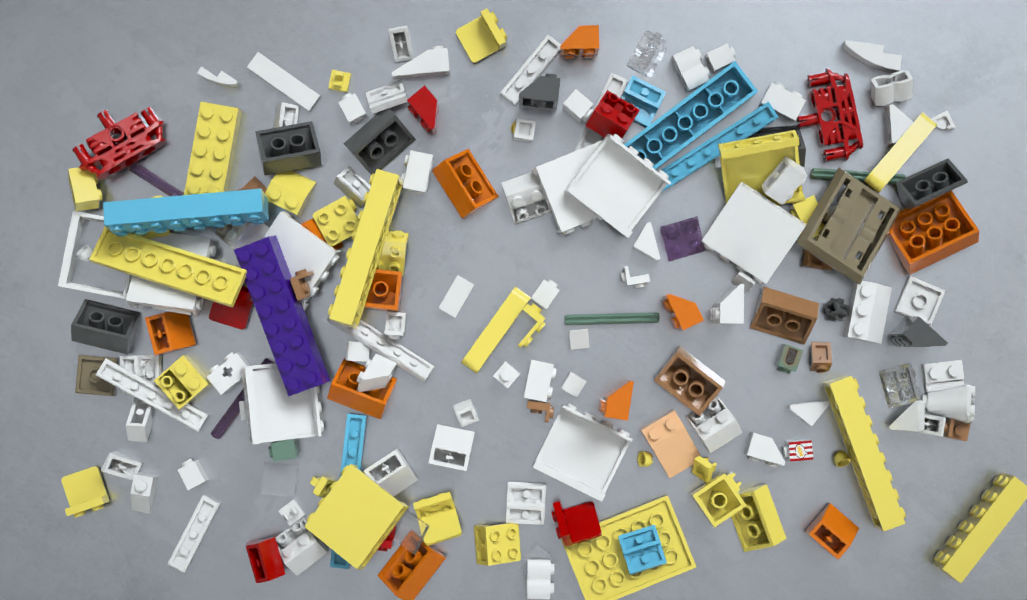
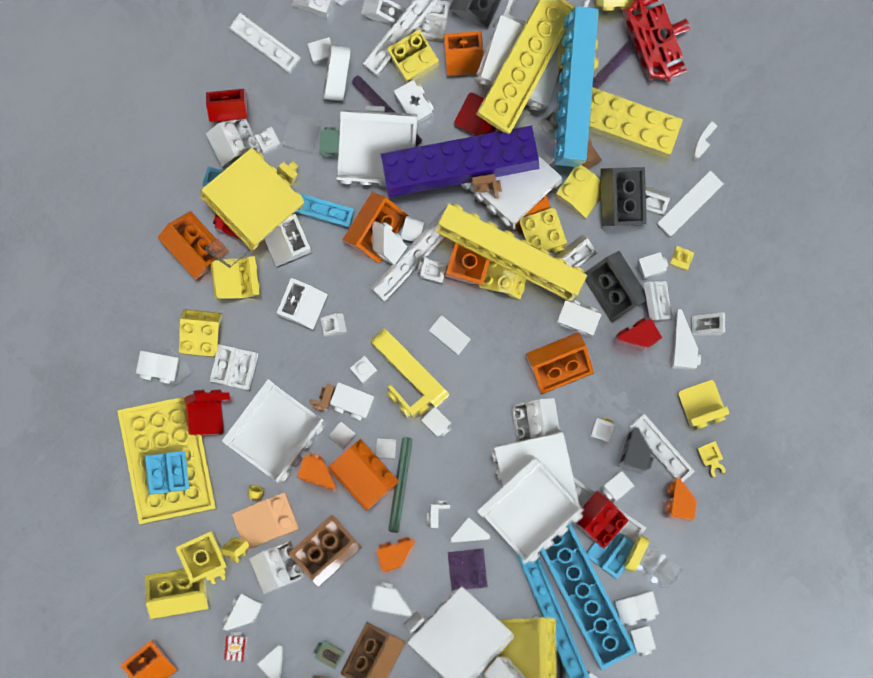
camera: 90 degrees right, 5 degrees down
none -> white beam [323,45,350,101]
none -> orange slope [328,439,400,511]
none -> light yellow beam [624,535,649,572]
none -> light yellow plate [697,441,726,478]

